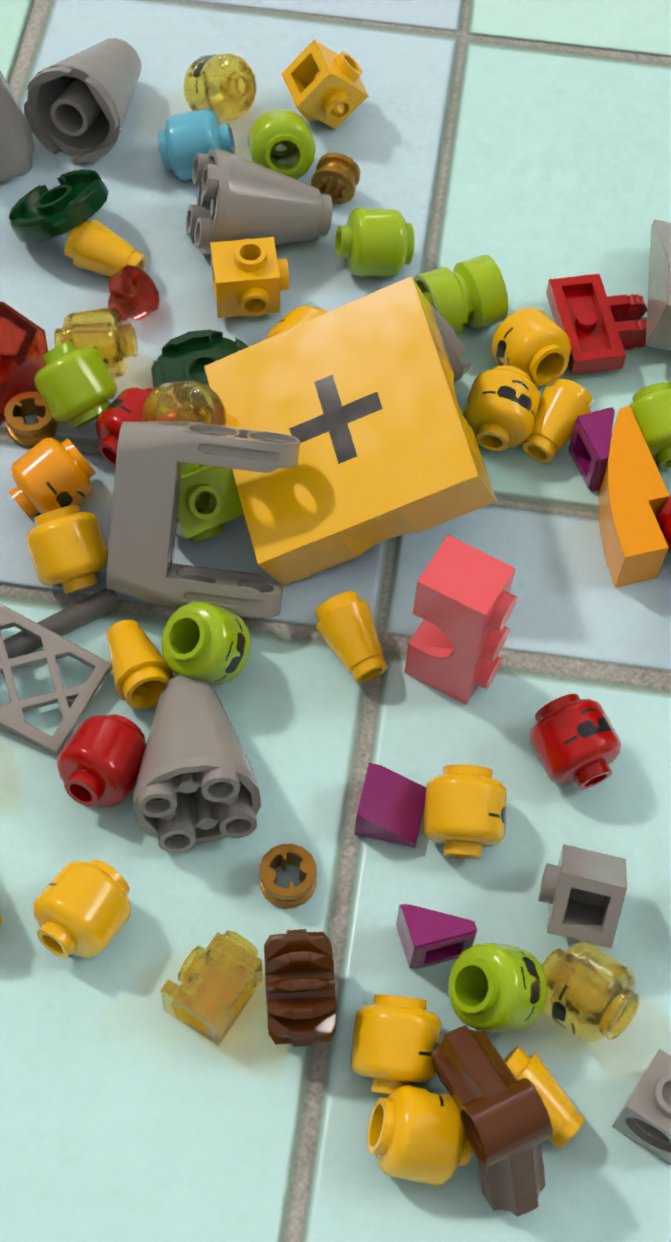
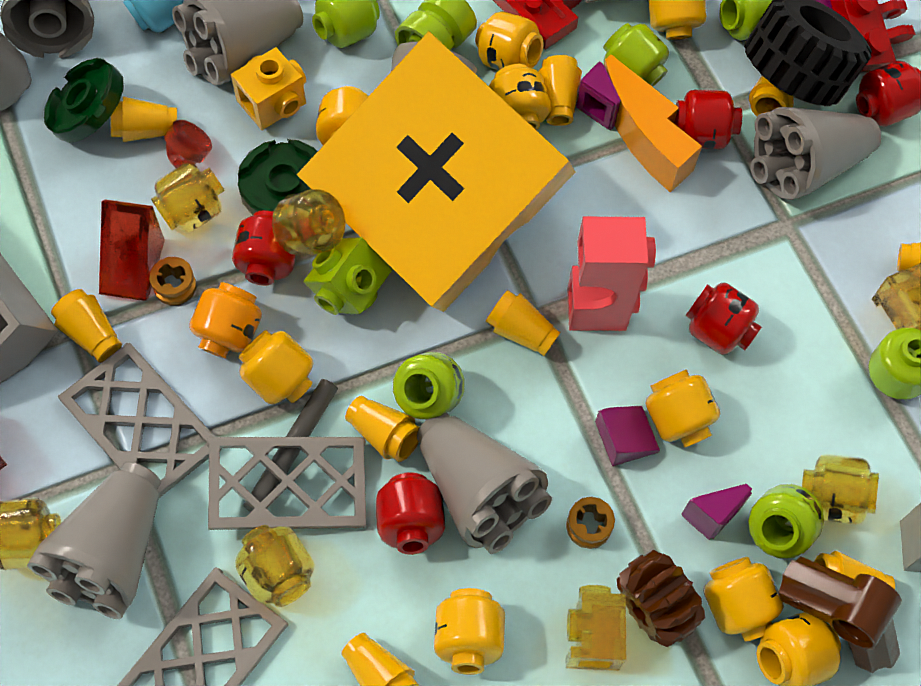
camera: 30 degrees left, 5 degrees up
lime head [34,341,117,429] -> none
light grey connector [106,421,300,618] -> none
light grey brick [538,844,627,948] -> none

